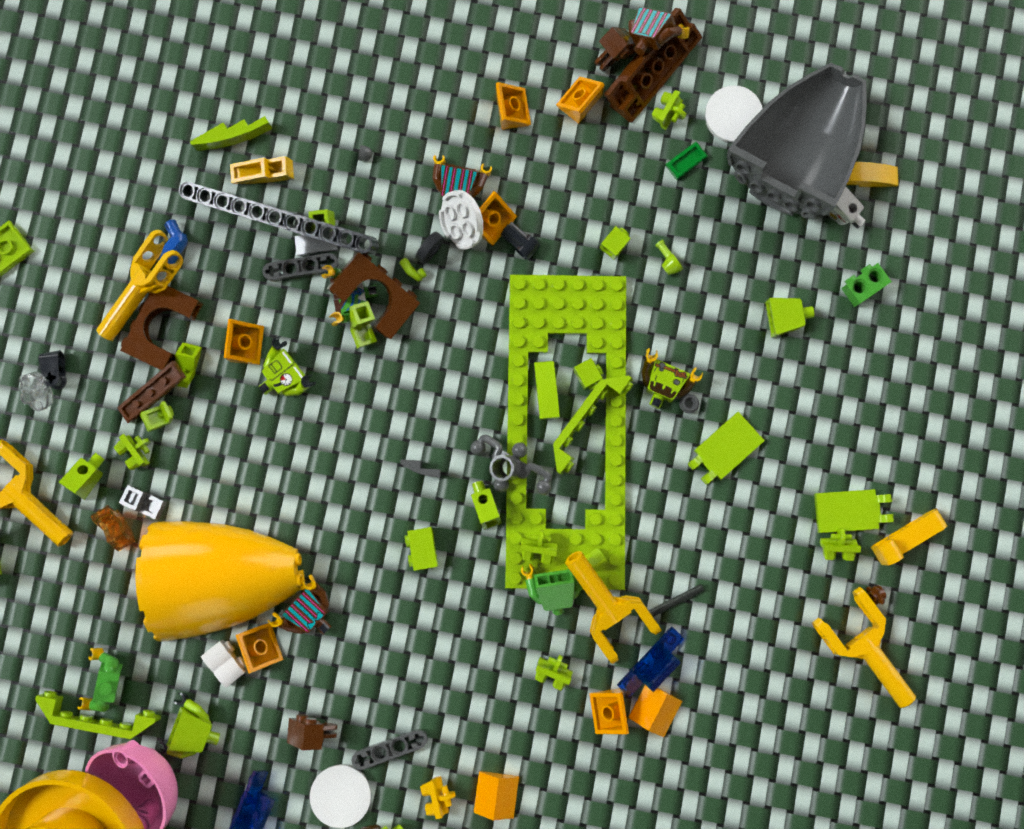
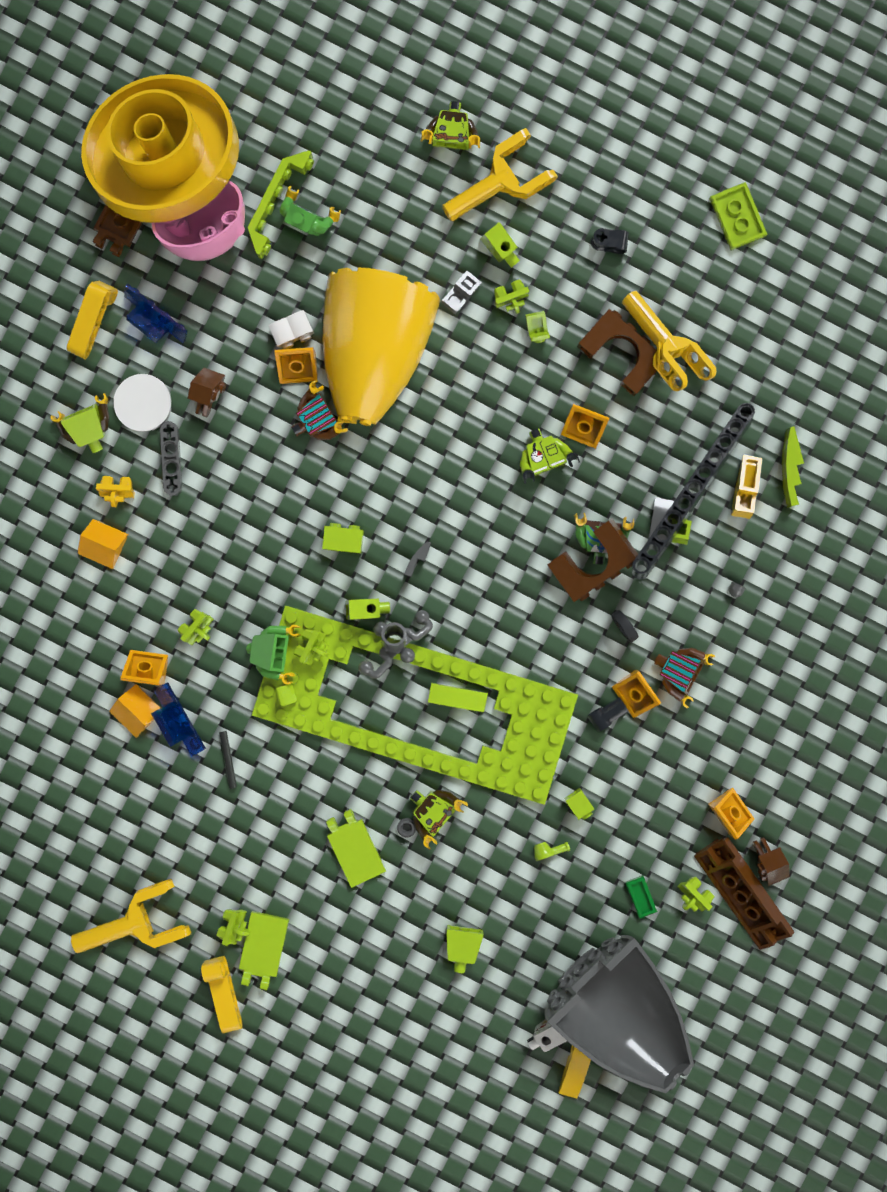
camera: 110 degrees right, 5 degrees up
clear plate [19,371,53,412] -> none
clear orange brick [91,505,135,552] -> none
reddish brown tile [117,361,186,423] -> none
lime torso [157,693,220,759] -> none
blue arm [160,219,188,264] -> none
lime slope [175,342,202,388] -> none
dark grey beam [262,253,339,282] -> none
lime slope [349,301,377,349] -> none
lime arm [399,258,427,281] -> none
white tile [439,190,483,249] -> none
light orange slope [496,82,531,130] -> none
lime slope [553,375,634,474] -> none
yellow piece [565,551,662,664] -> none
lime brick [573,358,604,390] -> none
reddish brown torso [628,7,689,55] -> none
white tile [705,86,763,142] -> none
bright green brick [841,263,892,307] -> none
reddish brown plate [866,585,887,605] -> none

